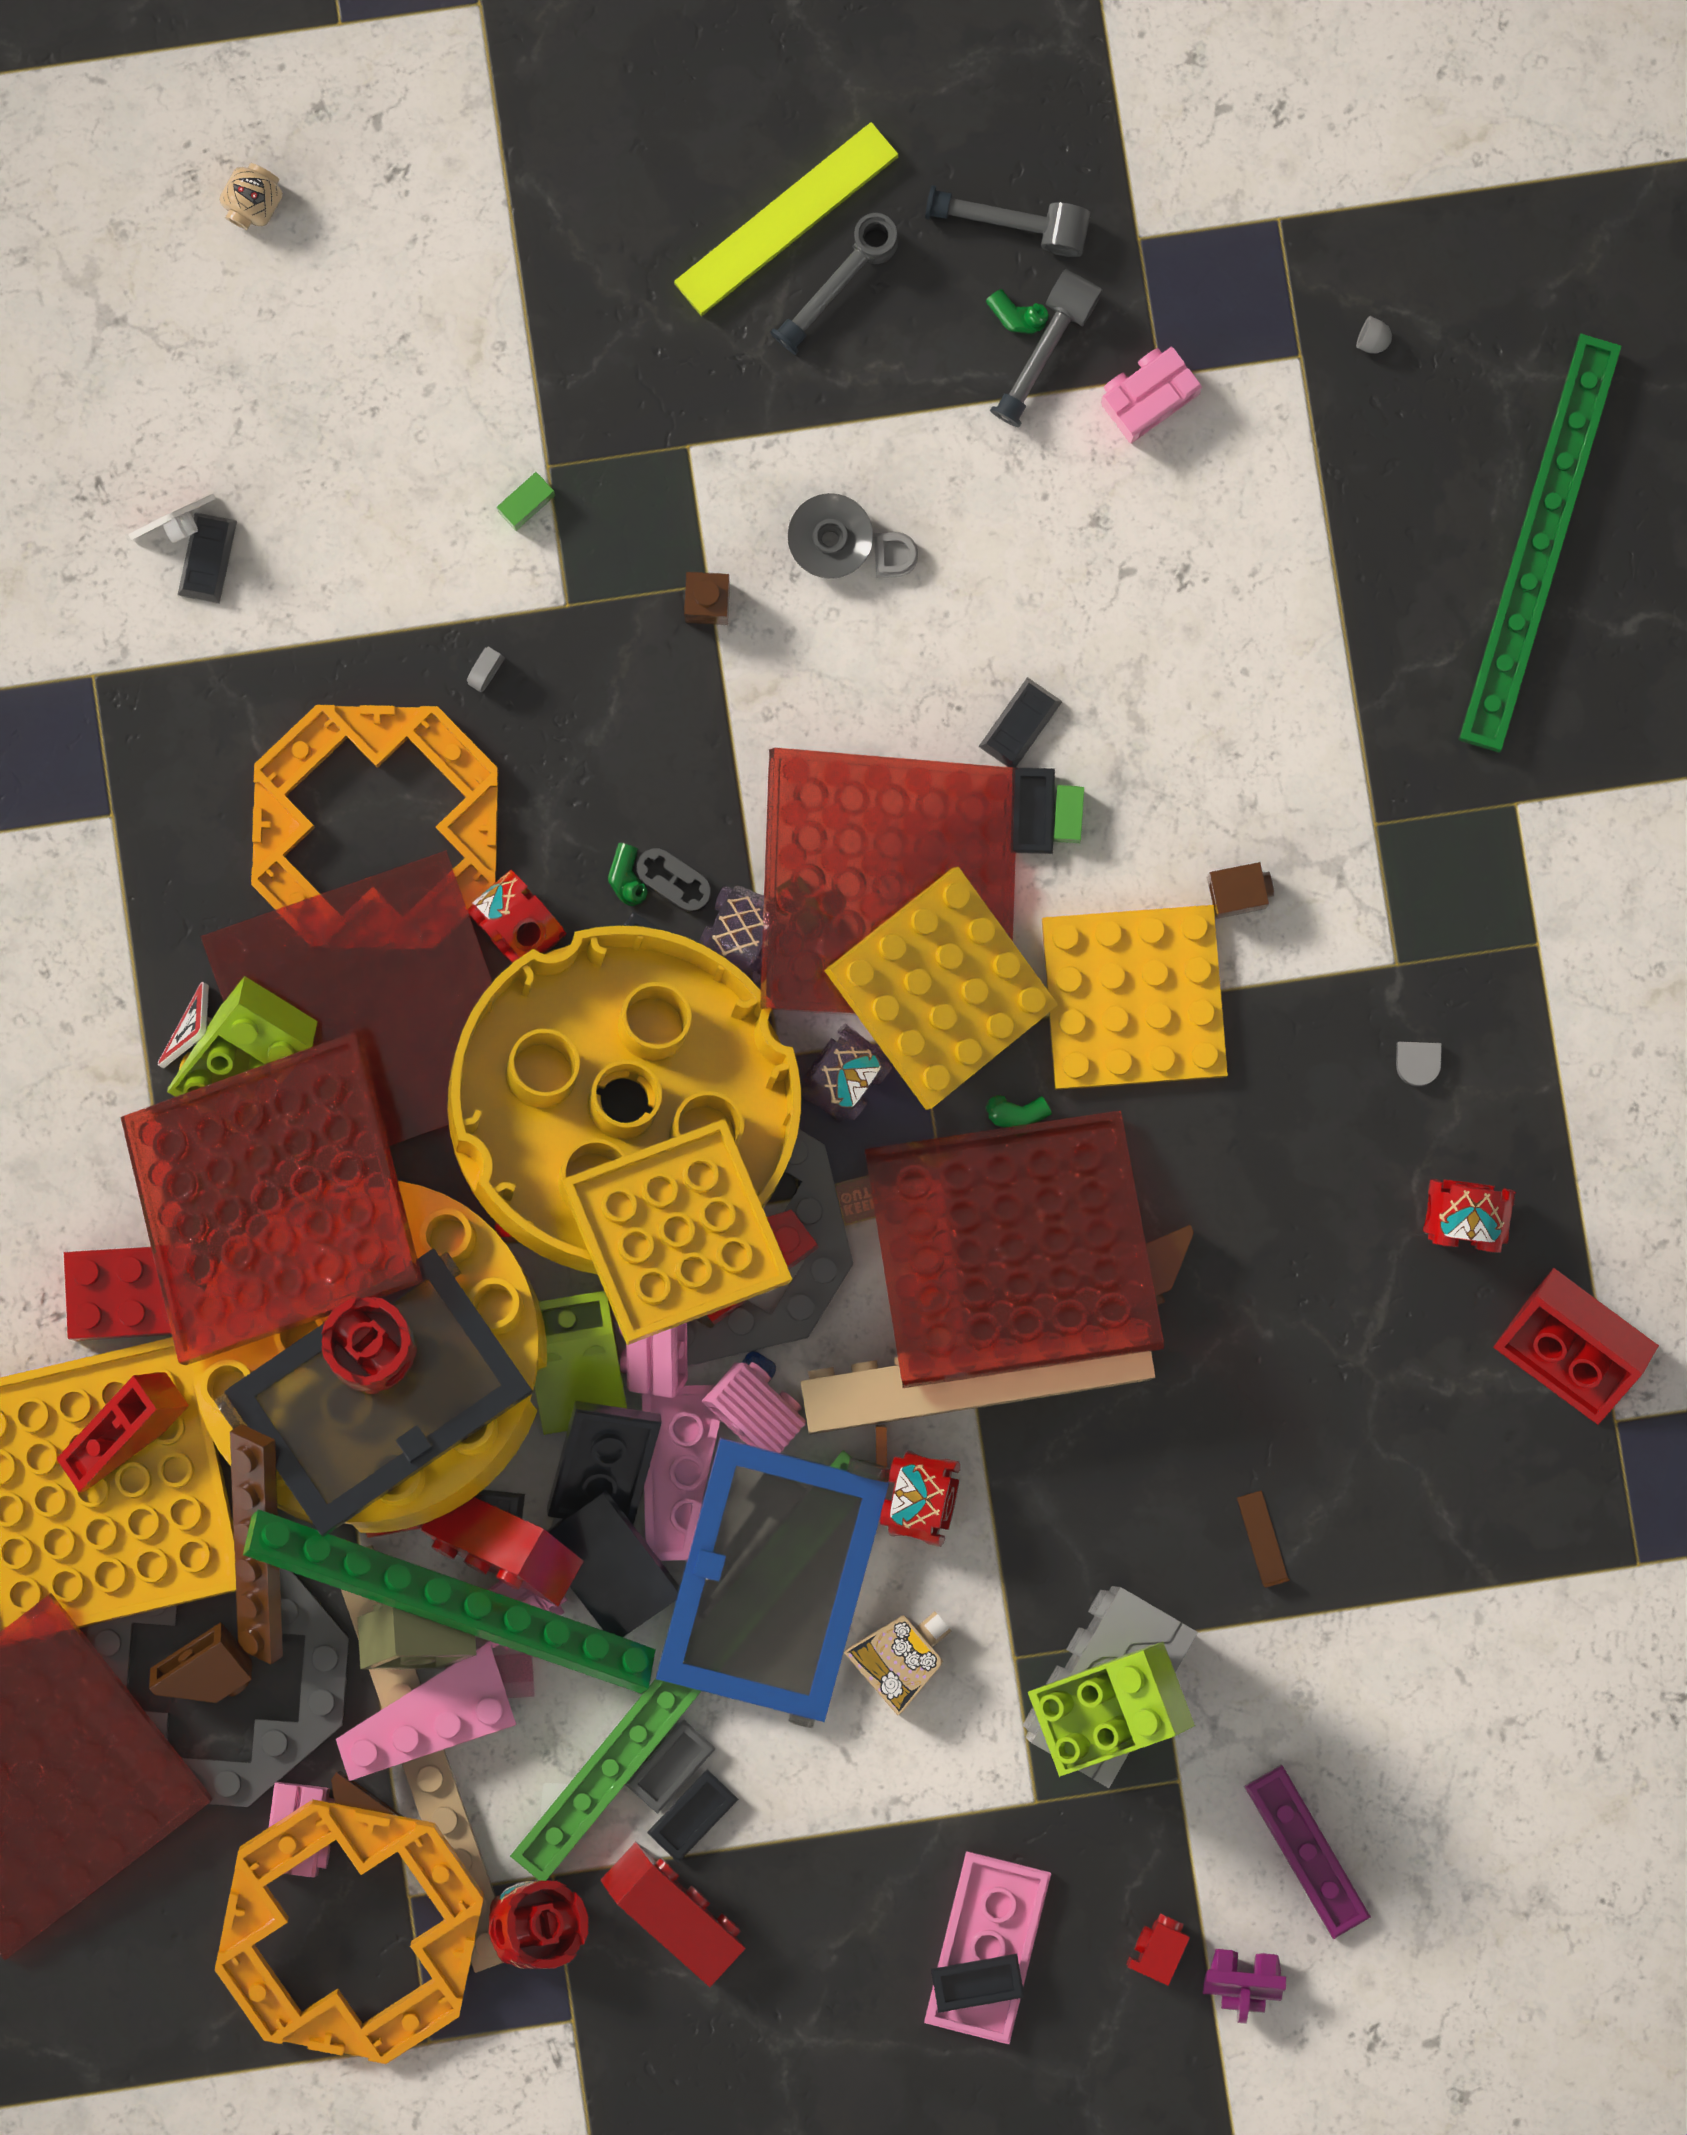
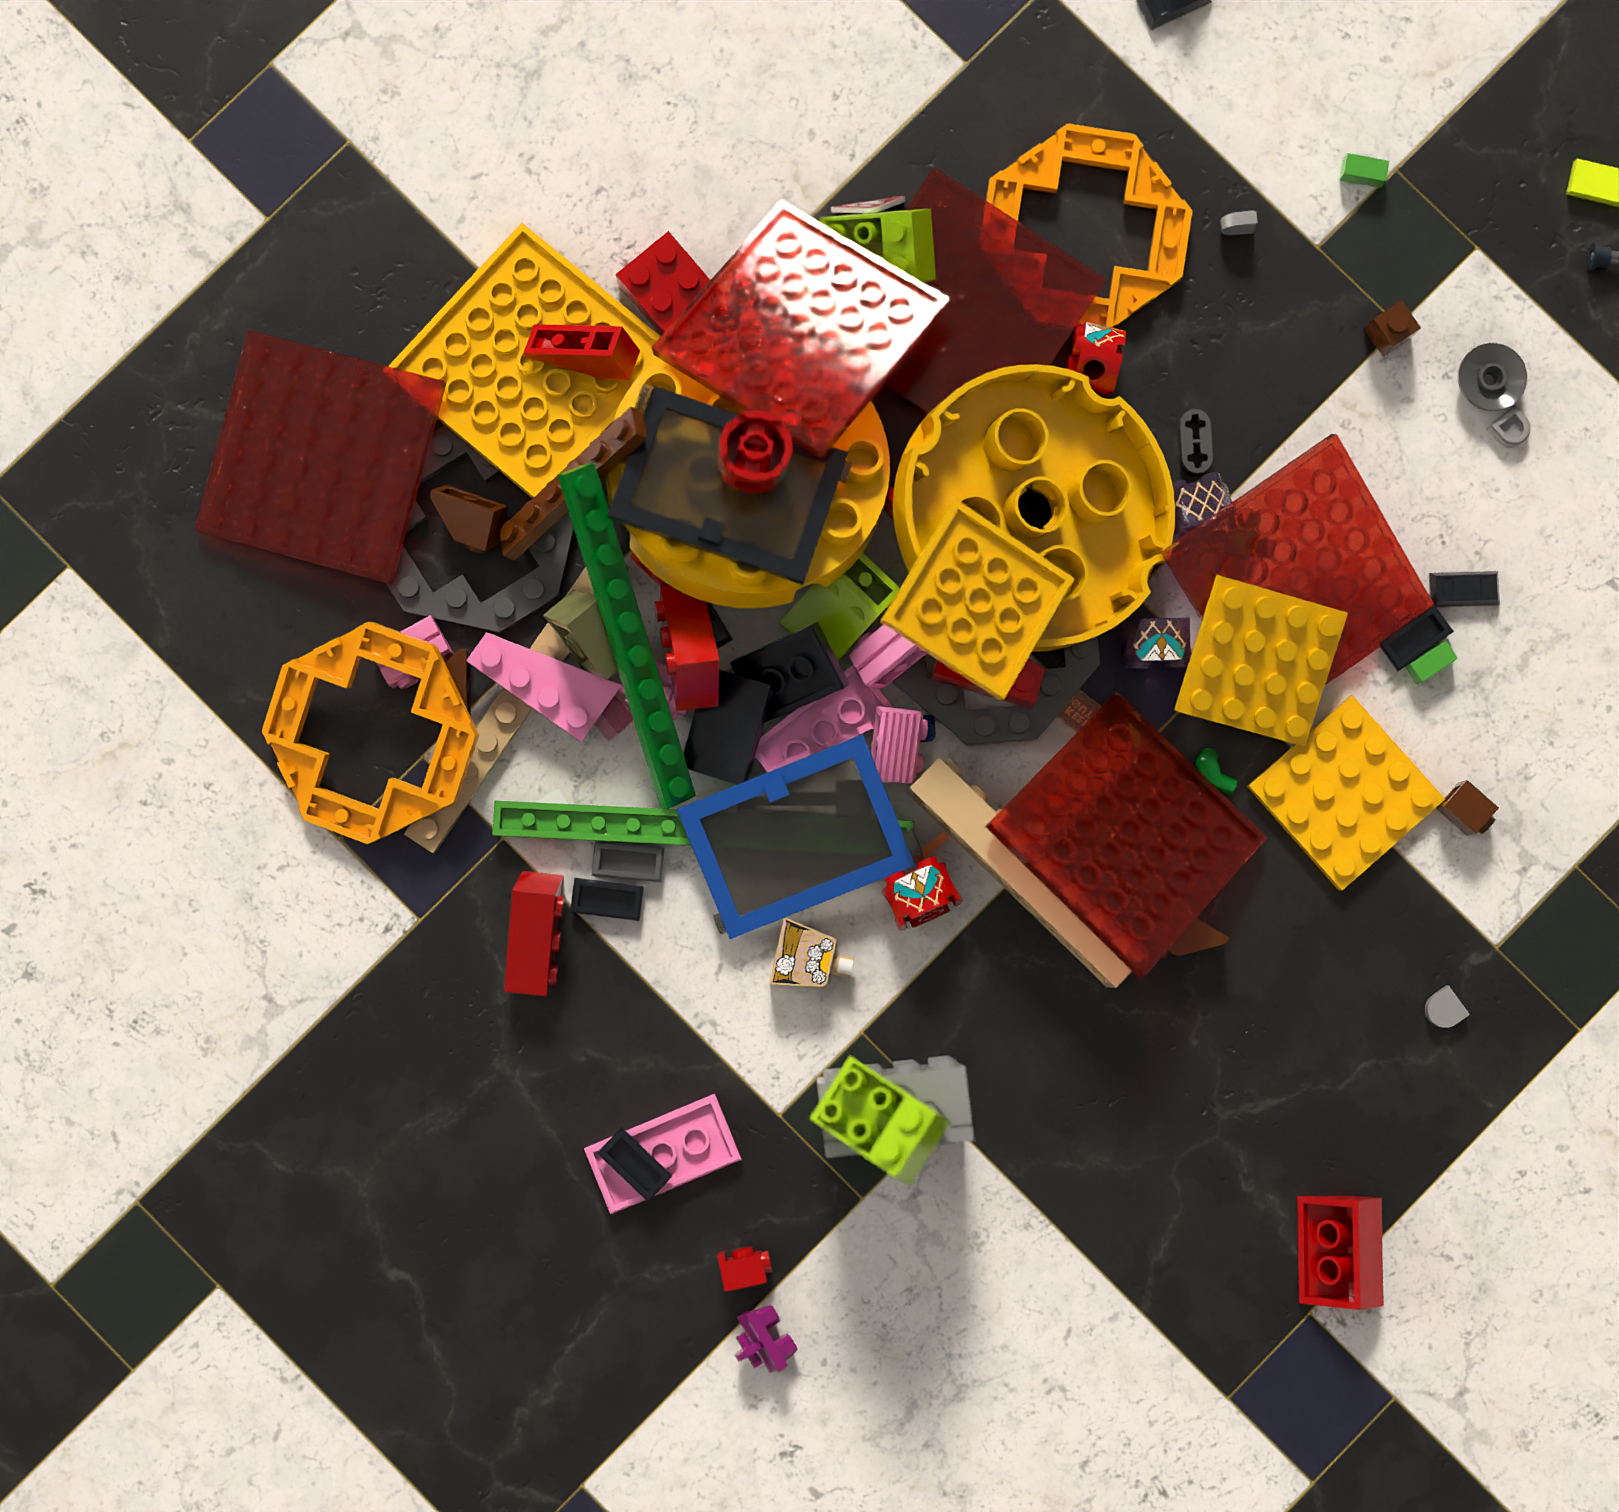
camera: 50 degrees right, 0 degrees up
red brick [489,1880,588,1969] -> none
green arm [608,843,648,906] -> none
reddish brown piece [1237,1490,1290,1588] -> none
magenta tile [1244,1764,1371,1939] -> none
red brick [1423,1179,1516,1252] -> none

